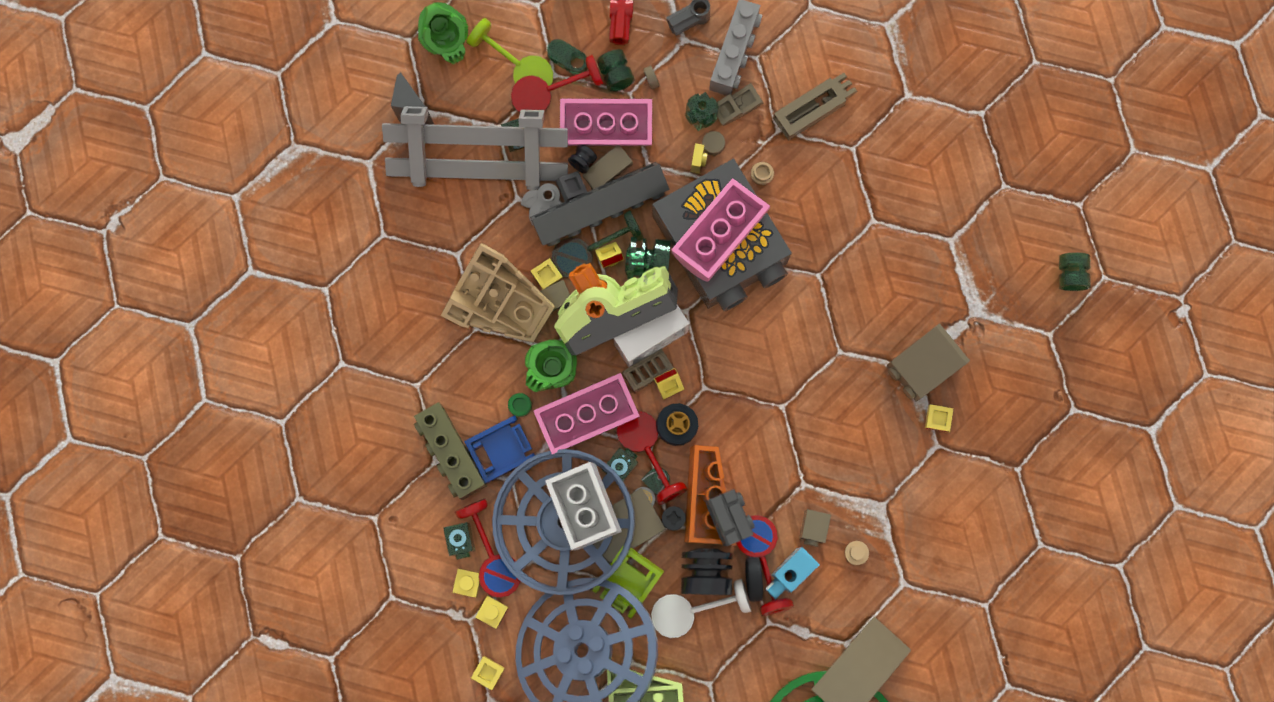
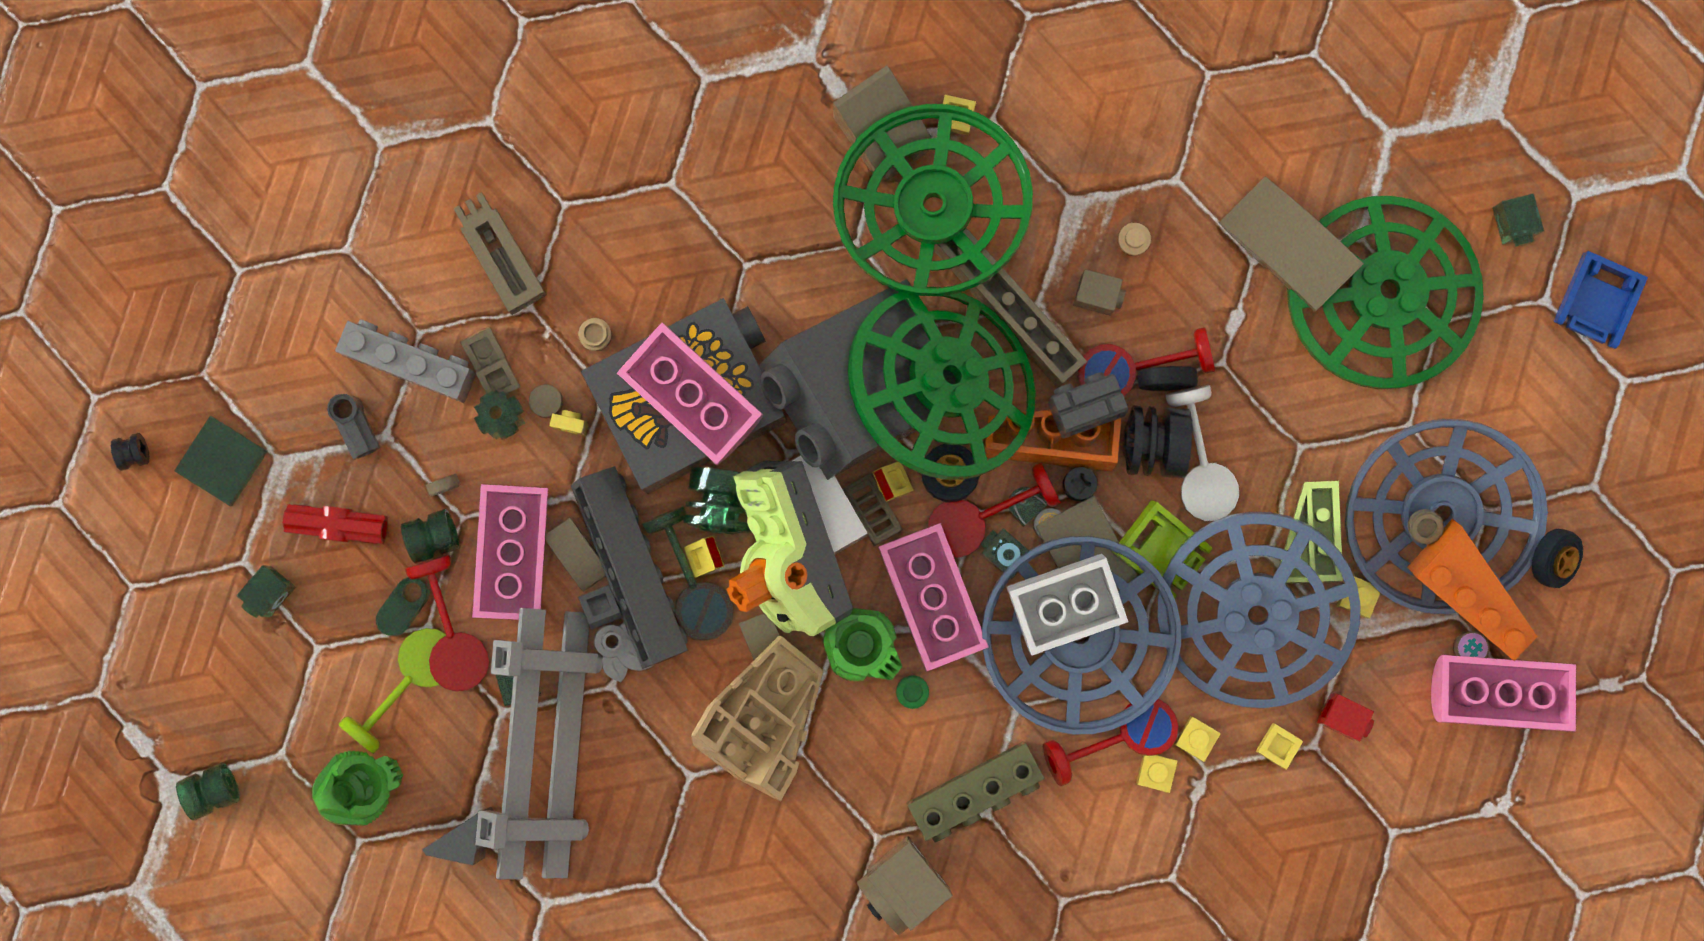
camera: 90 degrees left, 5 degrees up
clear green brick [443,522,476,560] -> none
blue container [464,416,535,484] -> none
light yellow plate [531,258,563,289] -> none
black wheel [568,145,597,173] -> none
medium azure torso [766,547,820,599] -> none
none -> dark grey brick [759,279,956,480]
none -> green dish [833,104,1033,296]
none -> green dish [848,287,1036,480]
none -> dark tan piece [857,836,953,935]
none -> dark tan brick [934,228,1087,388]

